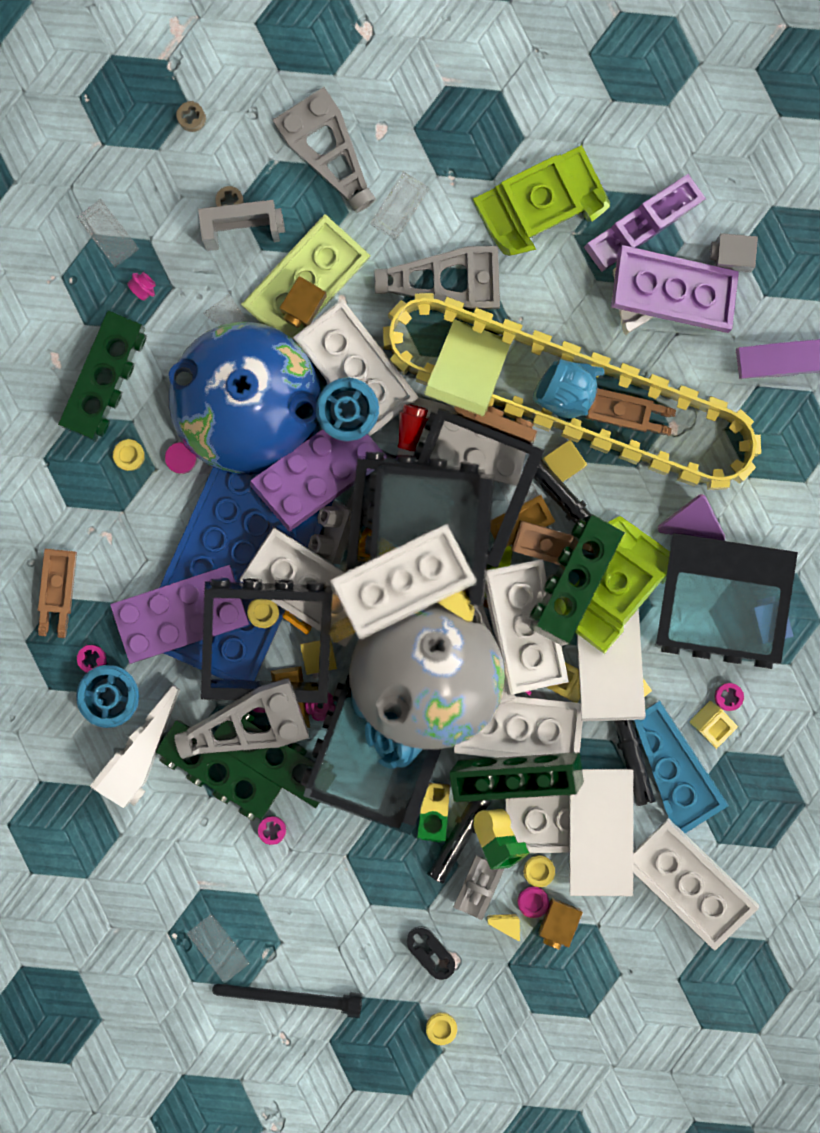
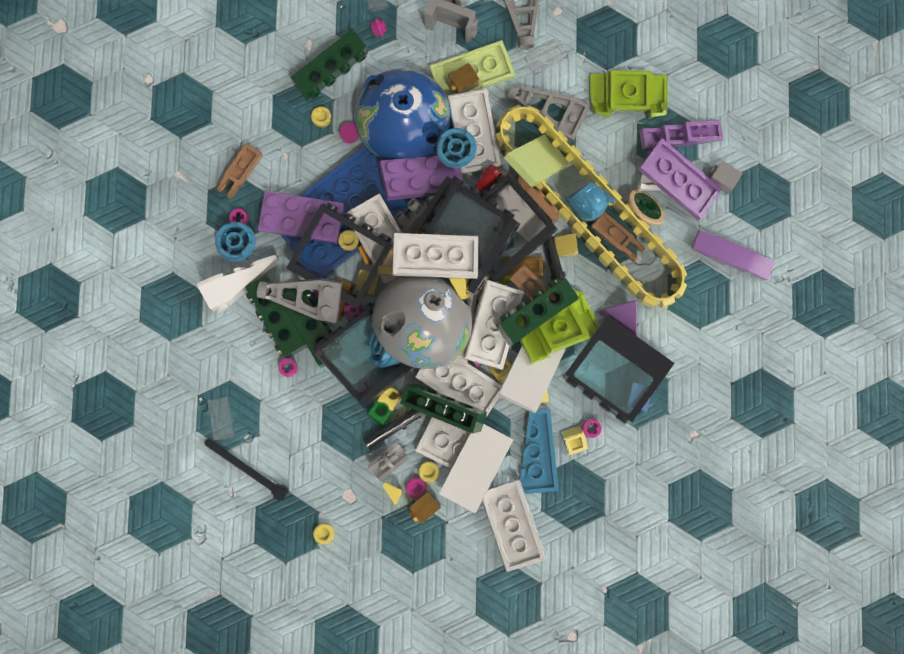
camera: 35 degrees right, 5 degrees down
black beam [407,926,455,980] -> none
leg [474,809,529,870] -> none
black pin [613,720,656,806] -> none
none -> wheel [628,190,664,225]

